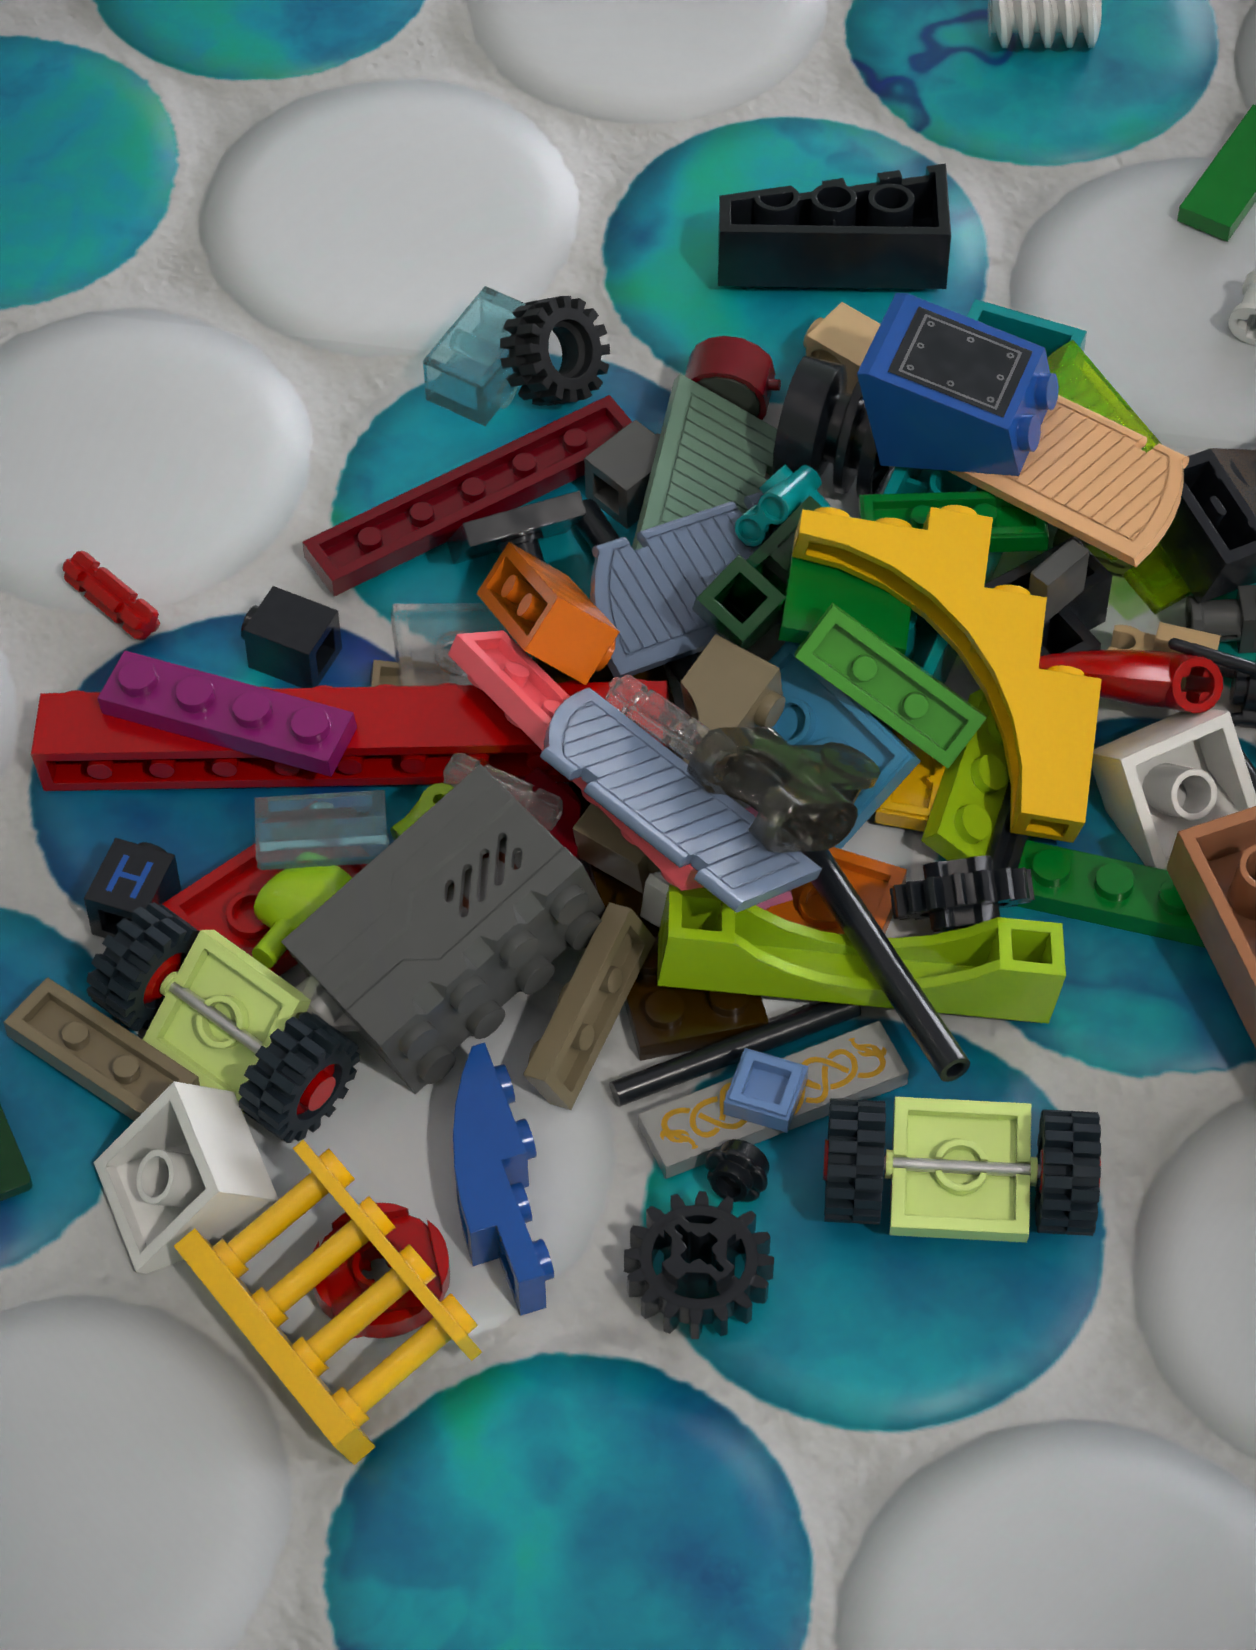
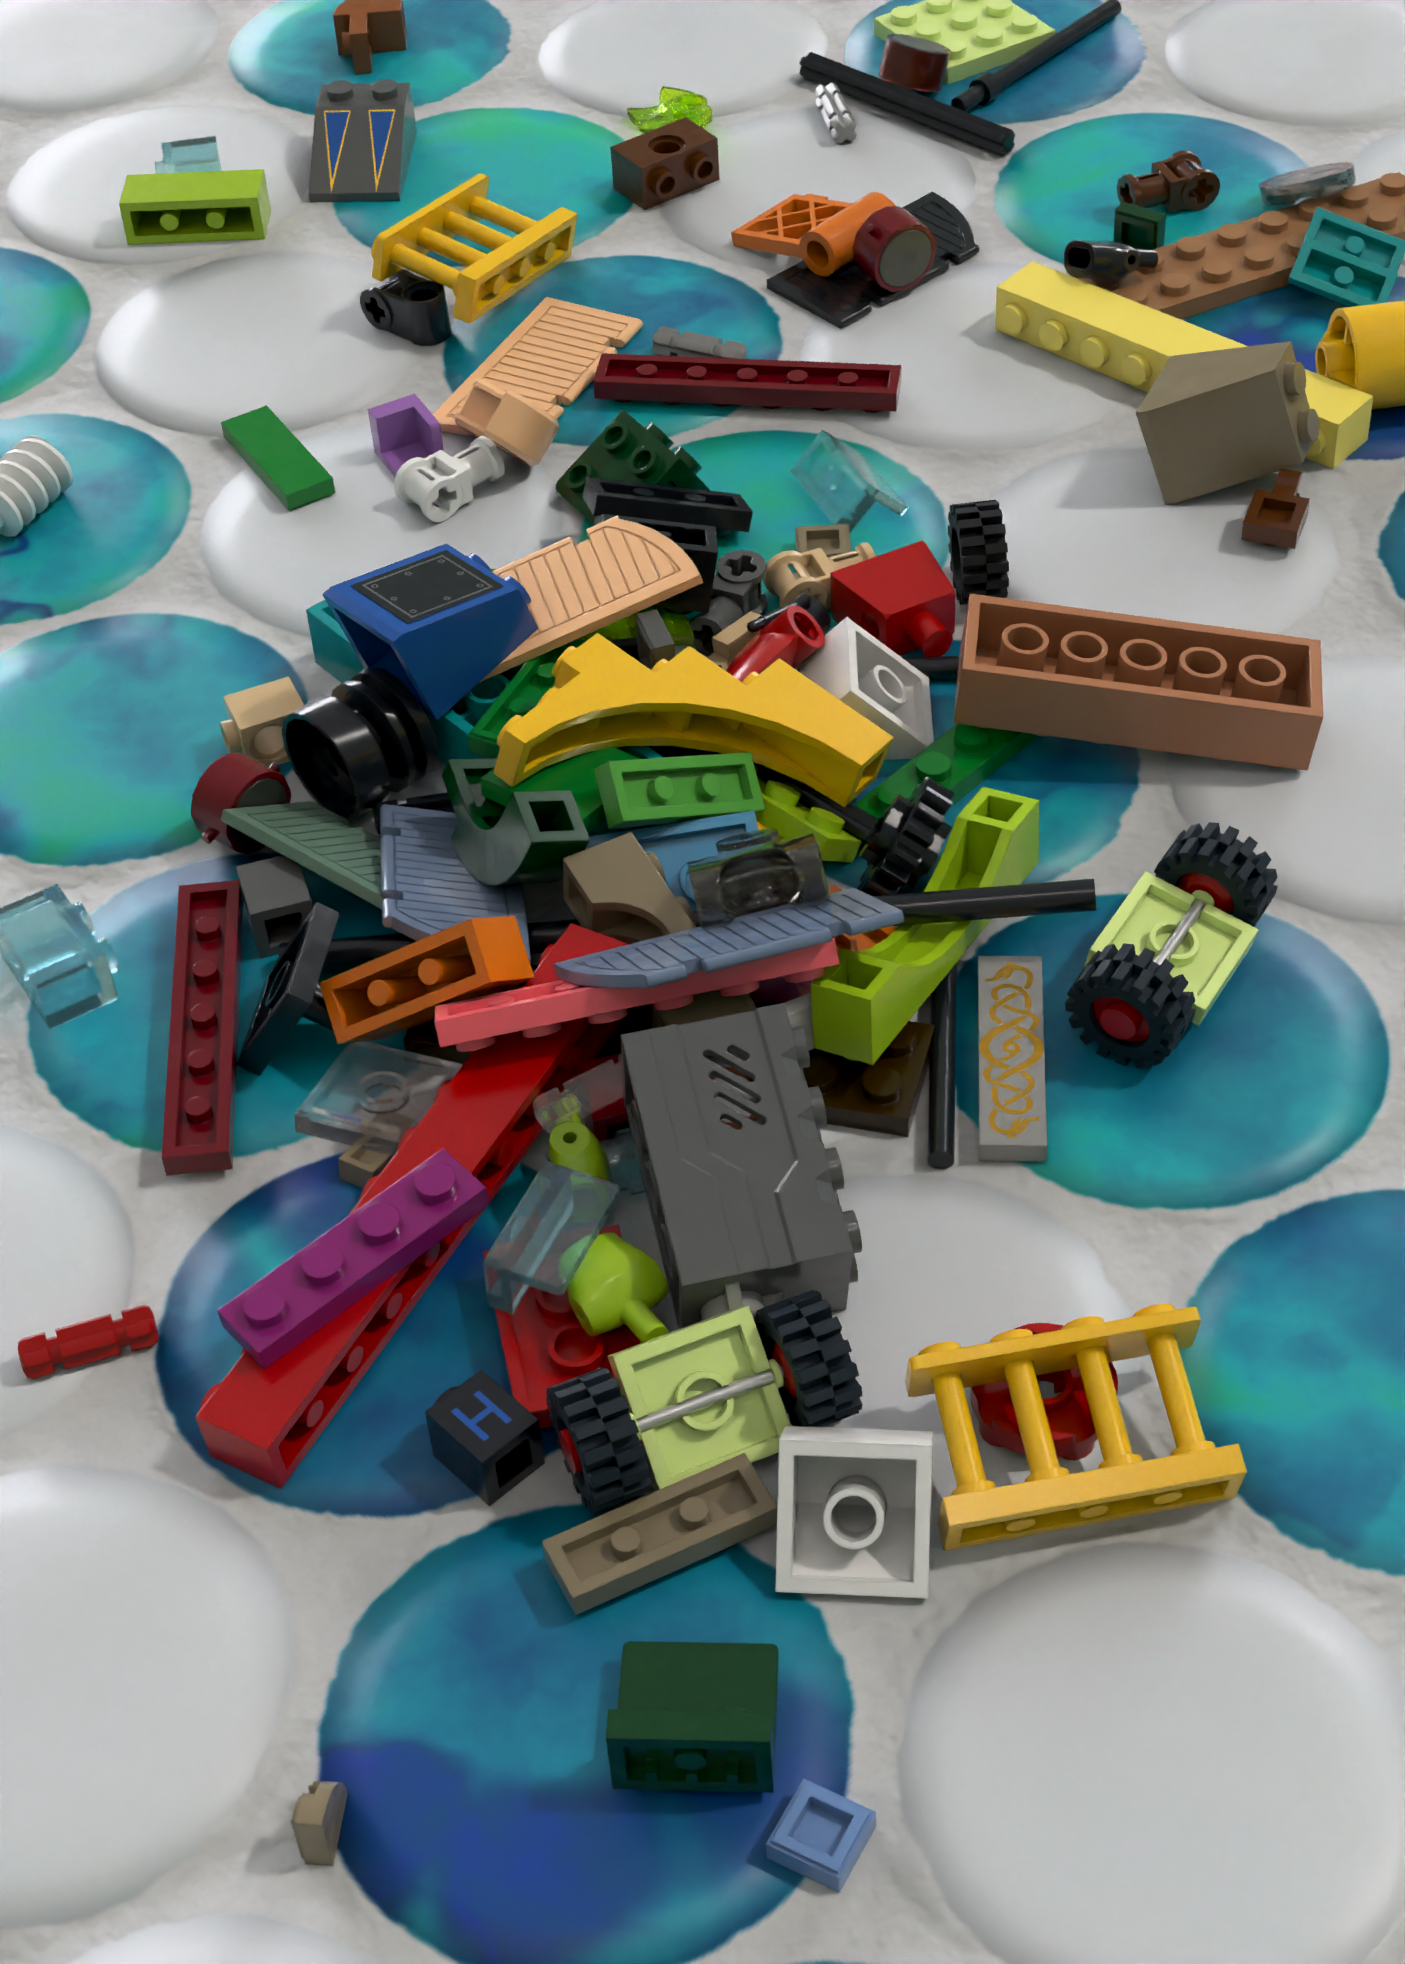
camera: 60 degrees left, 10 degrees down
black brick [241,586,342,688] -> none
blue slope [453,1042,554,1316] -> none
black tyre [500,296,610,406] -> none
dark tan plate [523,902,656,1110] -> none
clear axle [605,675,713,760] -> none
black gear [624,1191,774,1339] -> none
black plate [705,1139,770,1202] -> none
black wedge [718,163,951,290] -> none
medium blue tile [723,1048,809,1133] -> none
teal plate [735,464,831,546] -> none

